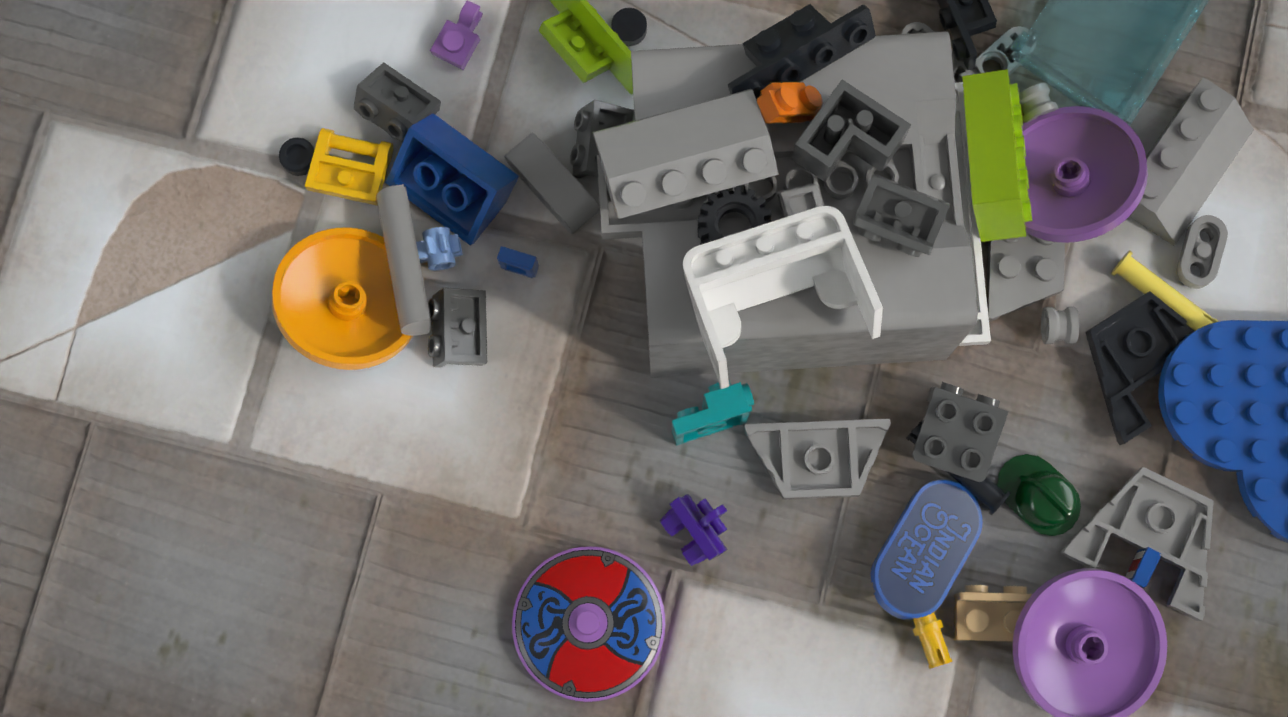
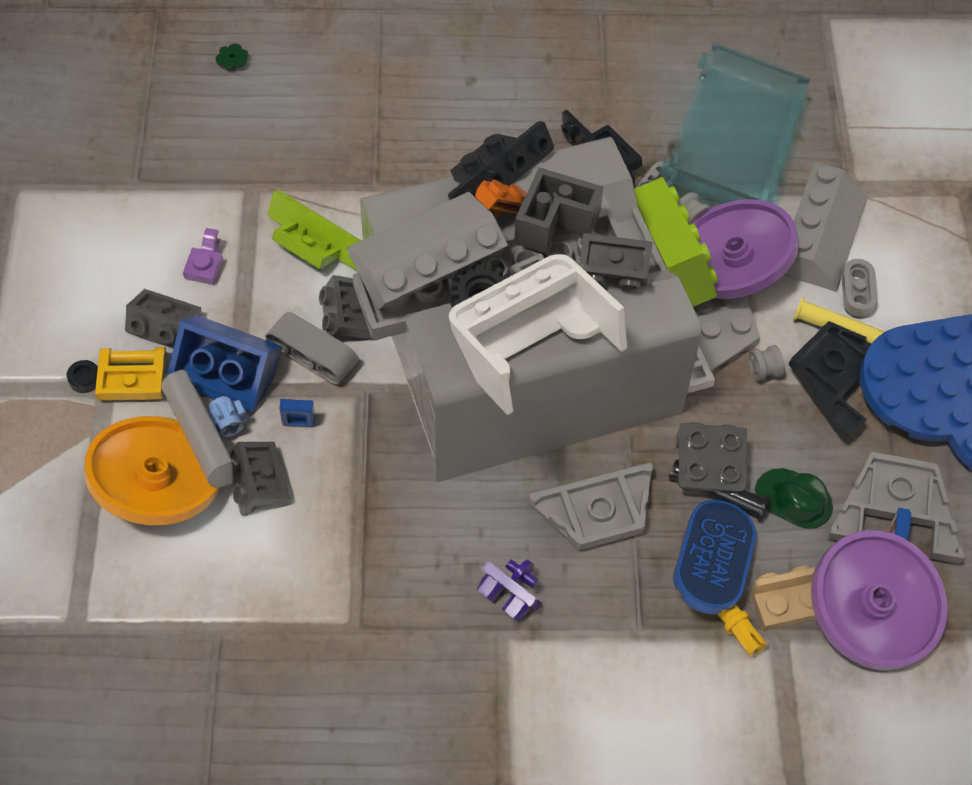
camera: 20 degrees left, 20 degrees down
dish [512,547,666,702] -> none
black tile [611,8,647,46] -> none
teal plate [671,380,754,446] -> none

